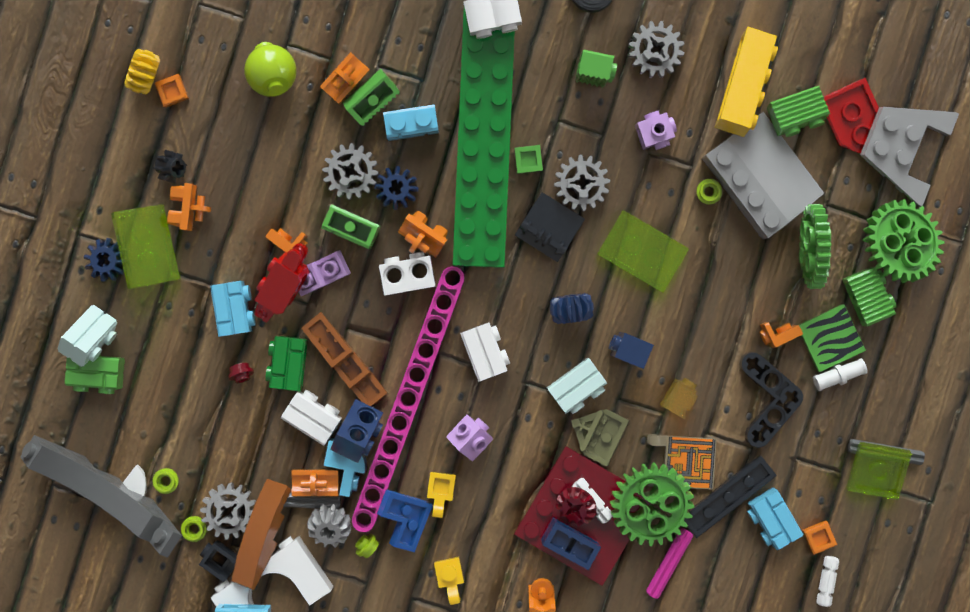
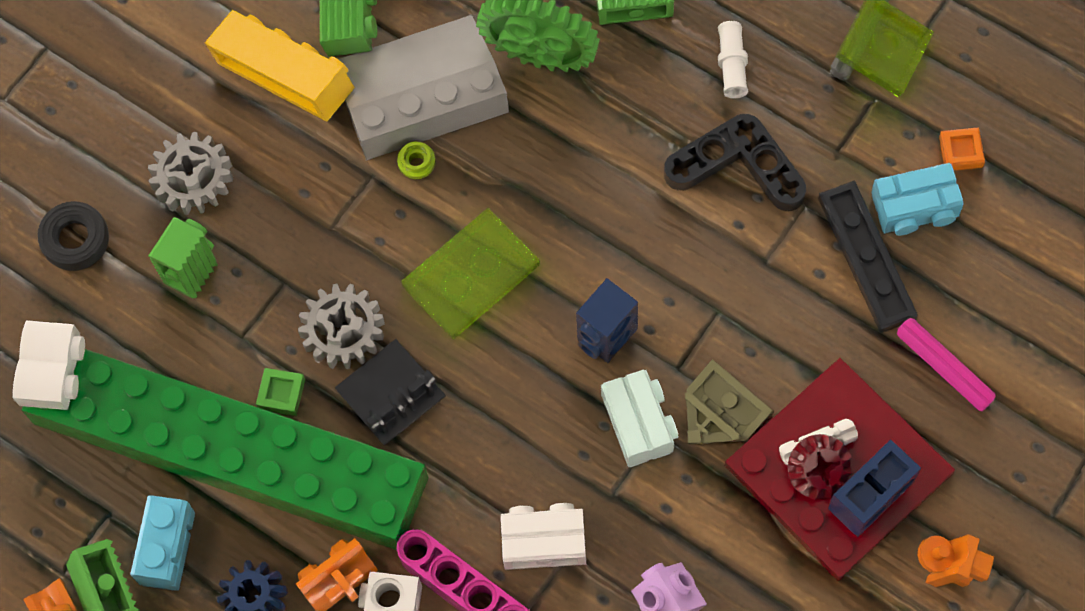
camera: 65 degrees left, 20 degrees down
dark blue gear [550,293,594,324] -> none
bright green gear [610,462,695,546] -> none
lavender brick [635,111,677,150] -> none
flag [647,434,717,490] -> none
clear yellow window [660,378,698,419] -> none
orange bracket [759,322,803,348] -> none
bright green tile [799,304,866,372] -> none
white axle [816,556,839,607] -> none

